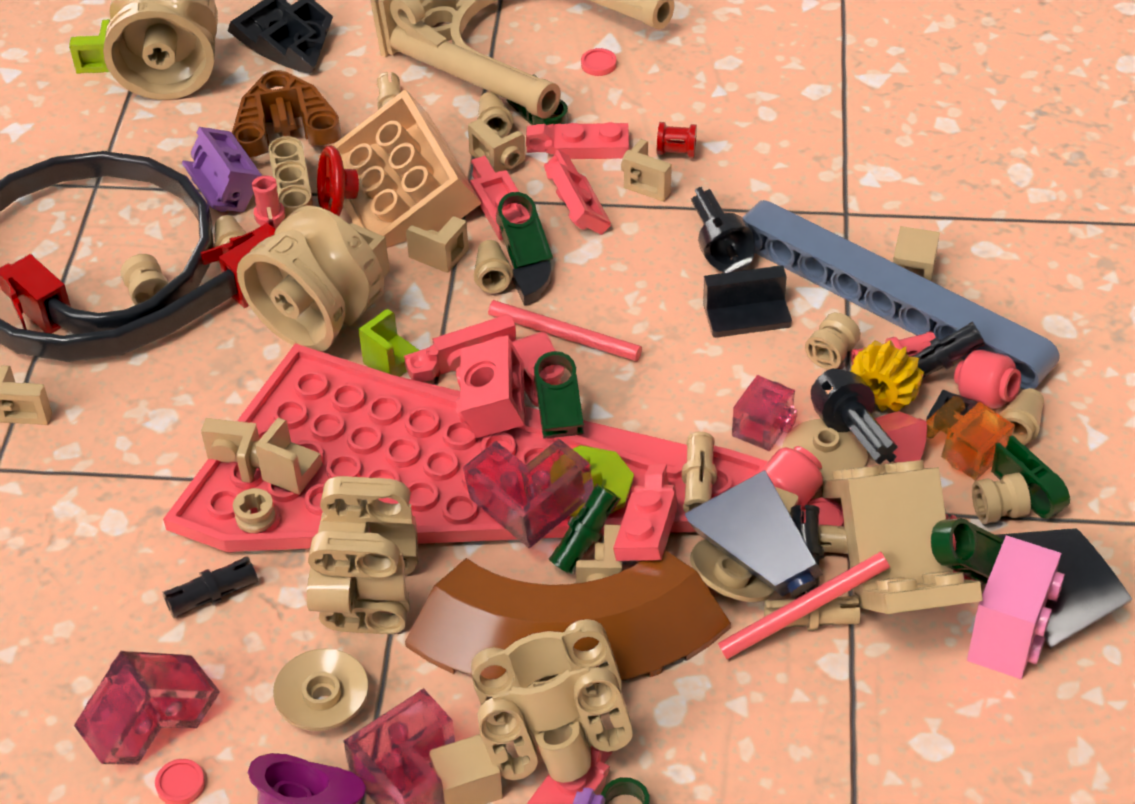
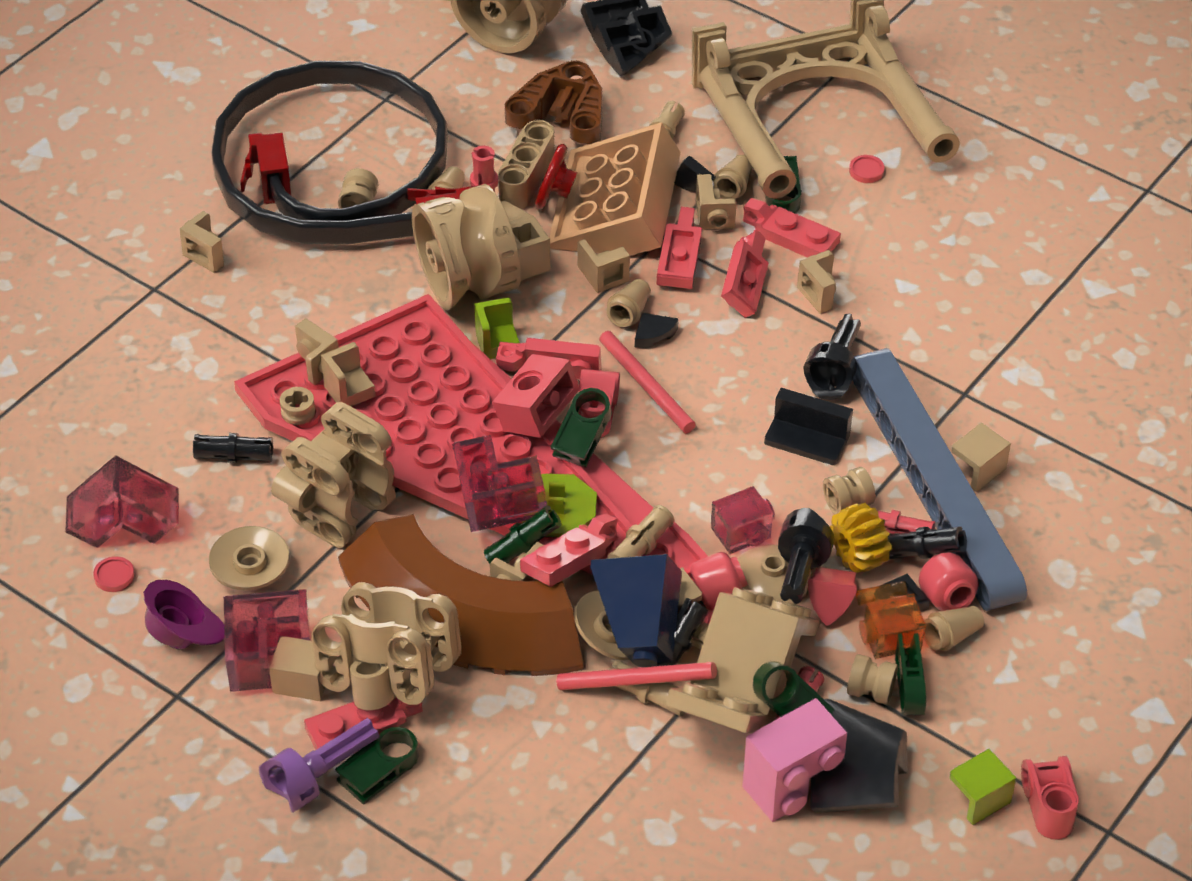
camera: 30 degrees right, 0 degrees up
medium lavender hinge [182,127,262,212] -> none
dark green piece [496,192,553,269] -> none
red bush [656,122,697,158] -> none
none -> black tile [674,155,716,191]

